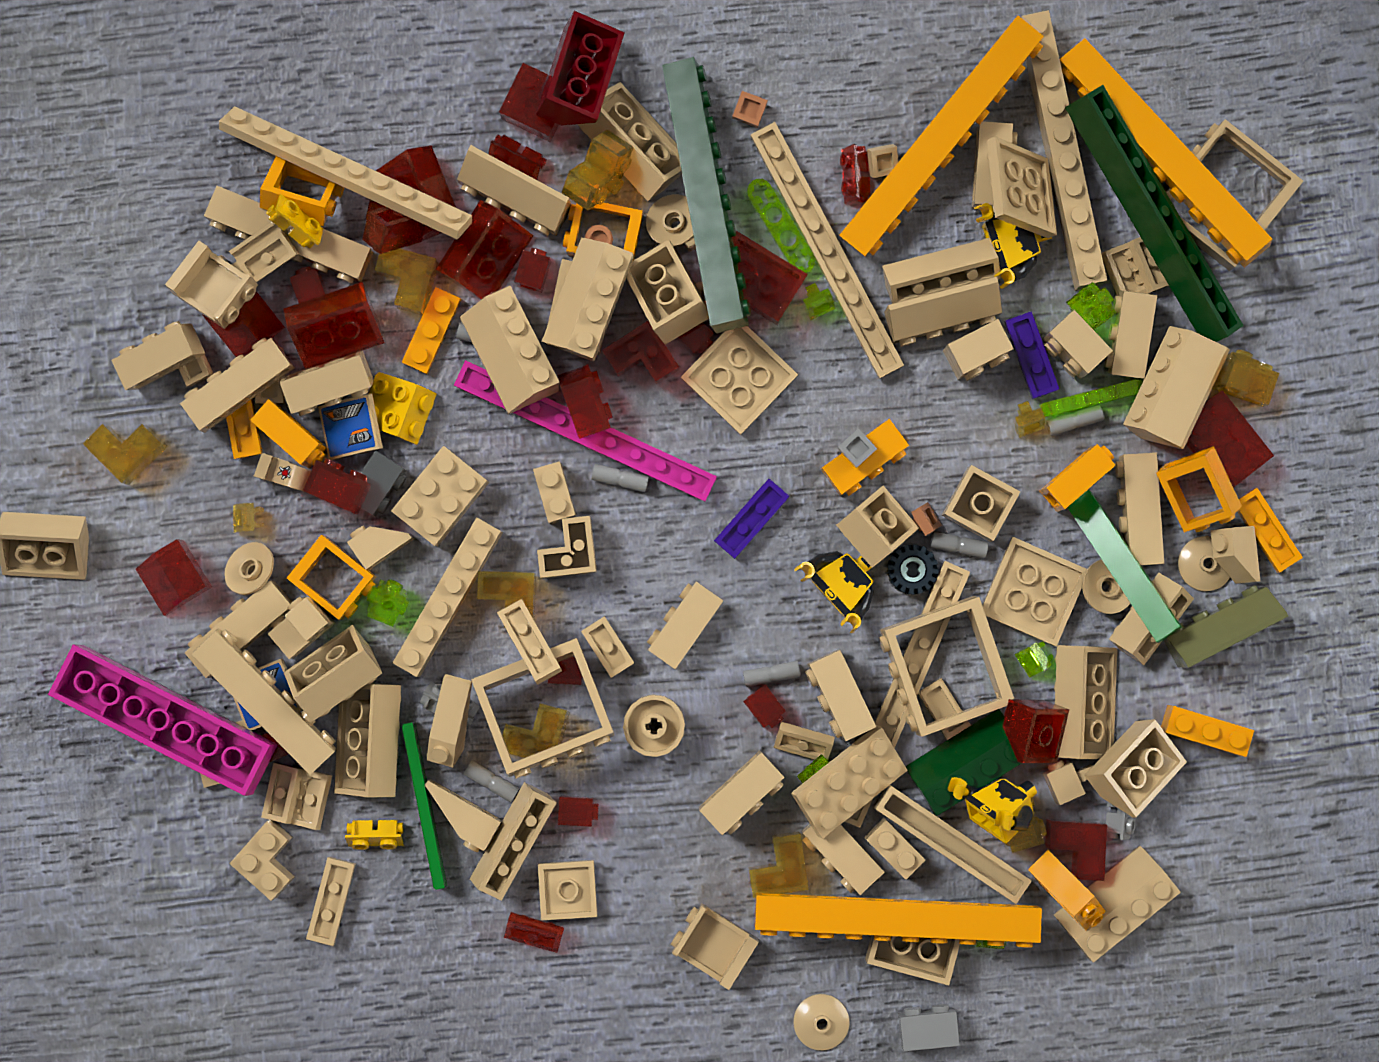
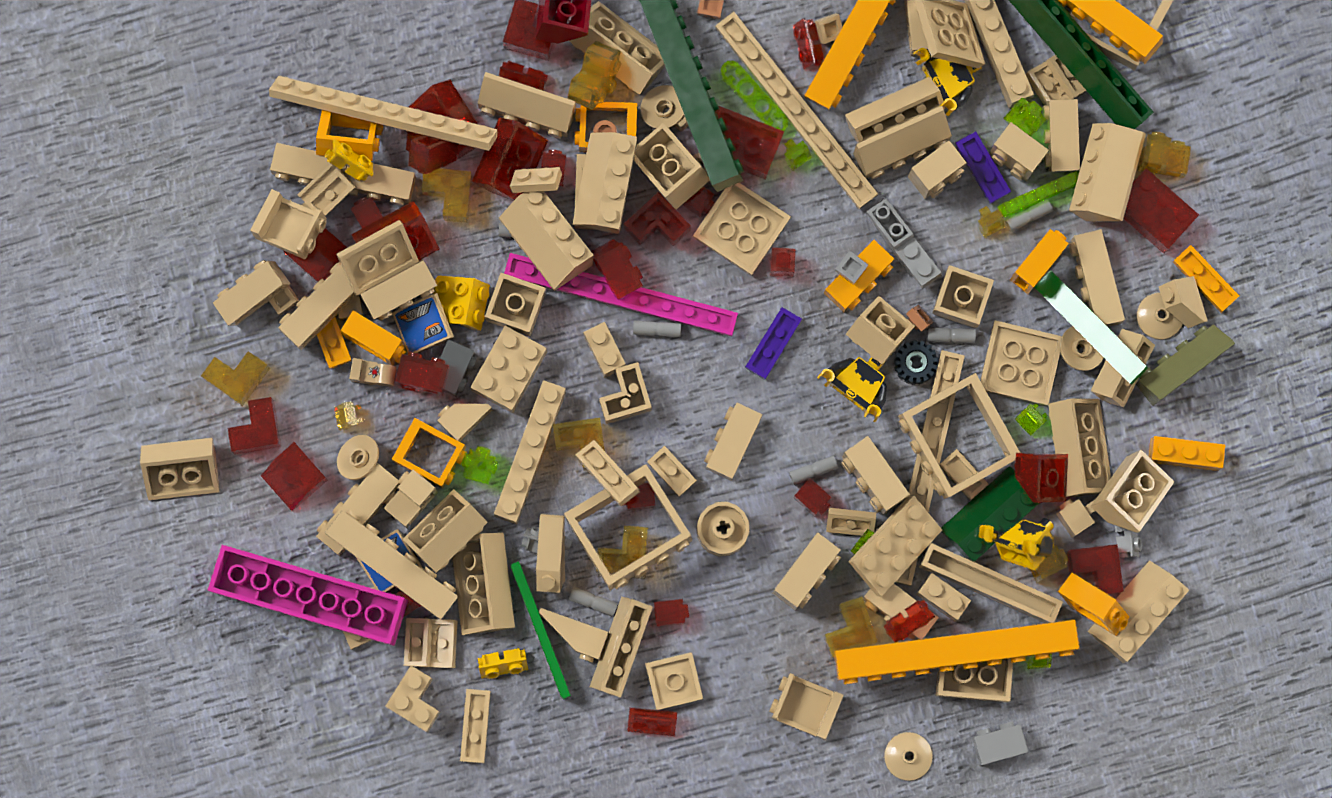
camera: 15 degrees left, 5 degrees down
light orange plate [401,287,462,375] -> none
light orange window [1156,446,1242,533] -> none
none -> clear red brick [228,397,281,455]
none -> tan plate [337,220,419,295]
none -> tan brick [485,273,546,336]
none -> tan plate [510,167,562,193]
none -> clear red brick [770,247,796,277]
none -> light grey slope [867,199,942,289]
none -> clear red hinge [883,599,935,643]

